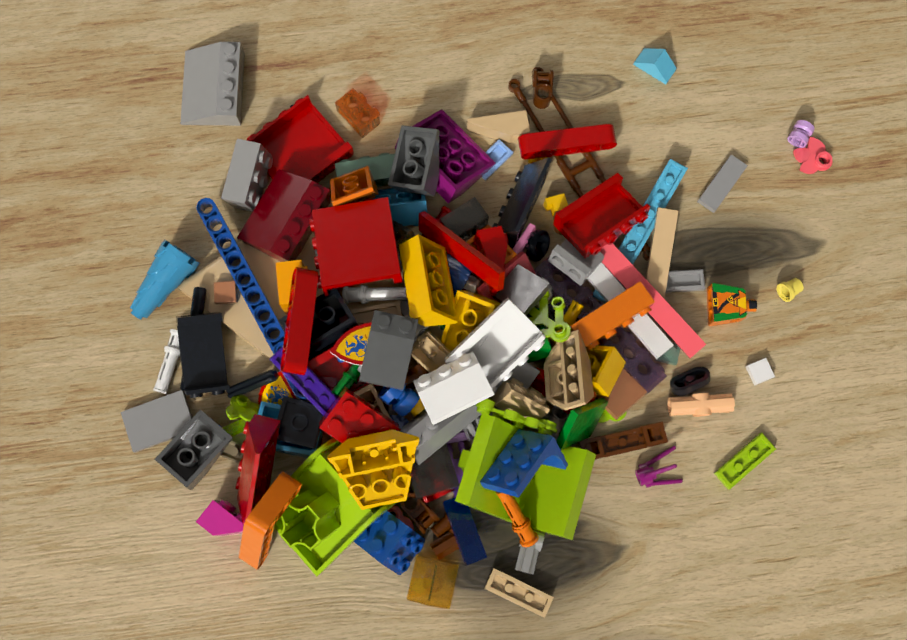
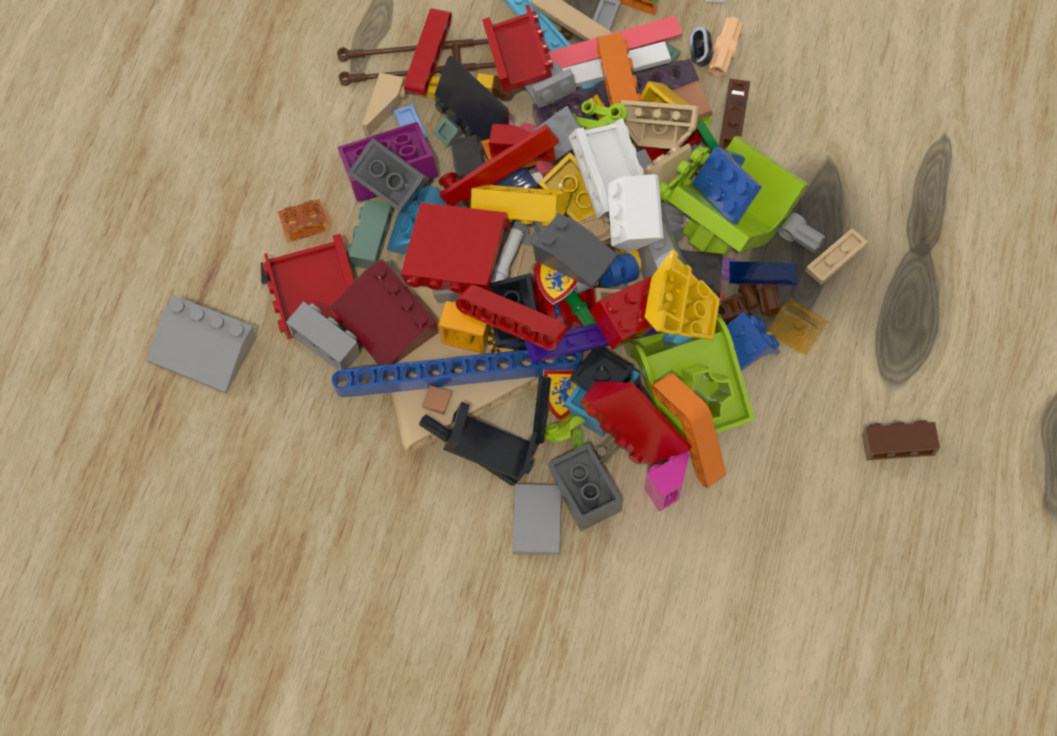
camera: 60 degrees left, 10 degrees down
dark azure cone [130,239,200,320] -> none
white pin [153,329,180,394] -> none
orange slope [330,166,378,206] -> none
orange pin [495,491,539,547] -> none
black gear [525,229,550,262] -> none
reddish brown piece [532,69,554,109] -> none
magenta plant [635,446,683,488] -> none
lime tile [714,433,776,490] -> none
none -> sand green plate [433,116,462,146]

